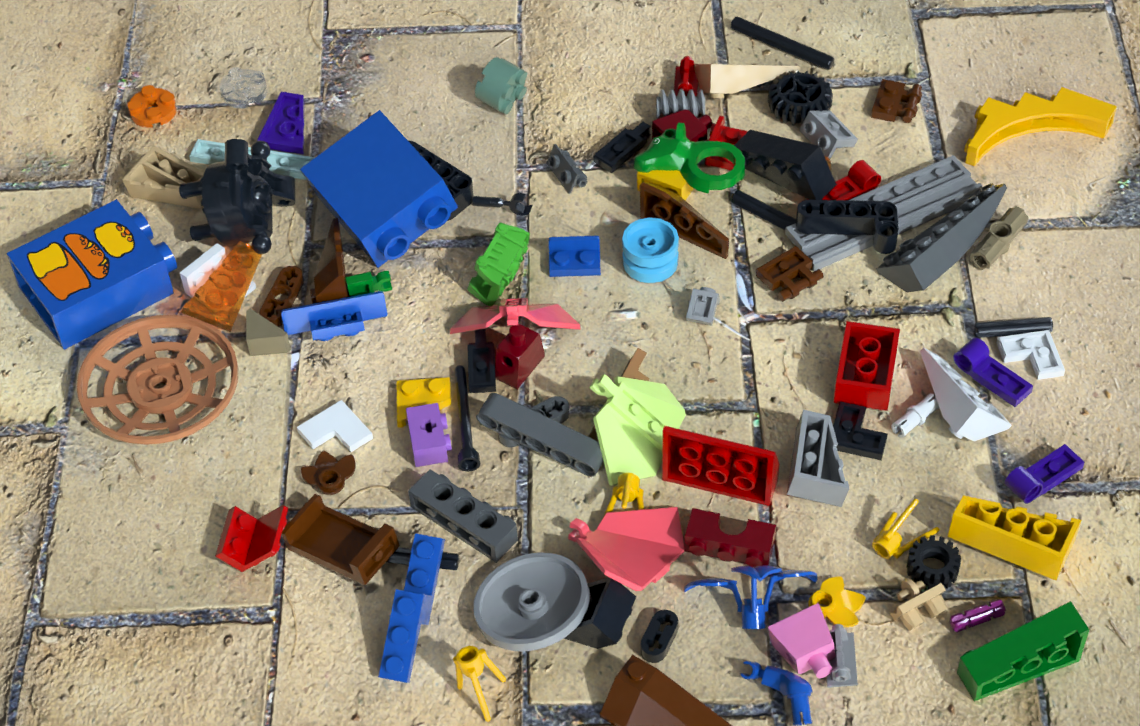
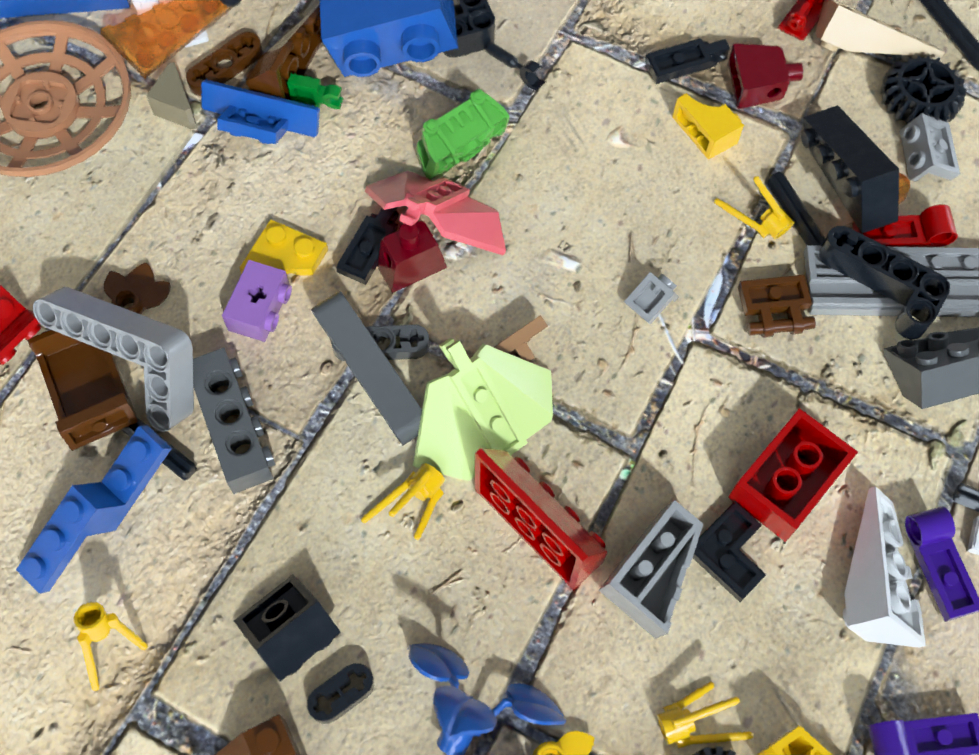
camera: 25 degrees right, 15 degrees up
white tile [297,400,373,452] -> none
black piece [455,365,480,472] -> none
light grey dish [474,552,590,651] -> none
dark grey hinge [546,144,587,194] -> none
blue bracket [549,236,601,277] -> none
coral panel [568,507,685,591] -> none
medium azure wheel [622,217,679,283] -> none
green animal [633,122,745,194] -> none
reddish brown wedge [640,182,729,259] -> none
light grey piece [656,89,705,119] -> none
dark red arch [684,508,776,567] -> none
red bracket [705,116,748,170] -> none
white pin [891,393,940,438] -> none
none -> light grey beam [33,287,194,432]
none -> yellow plant [714,176,794,240]

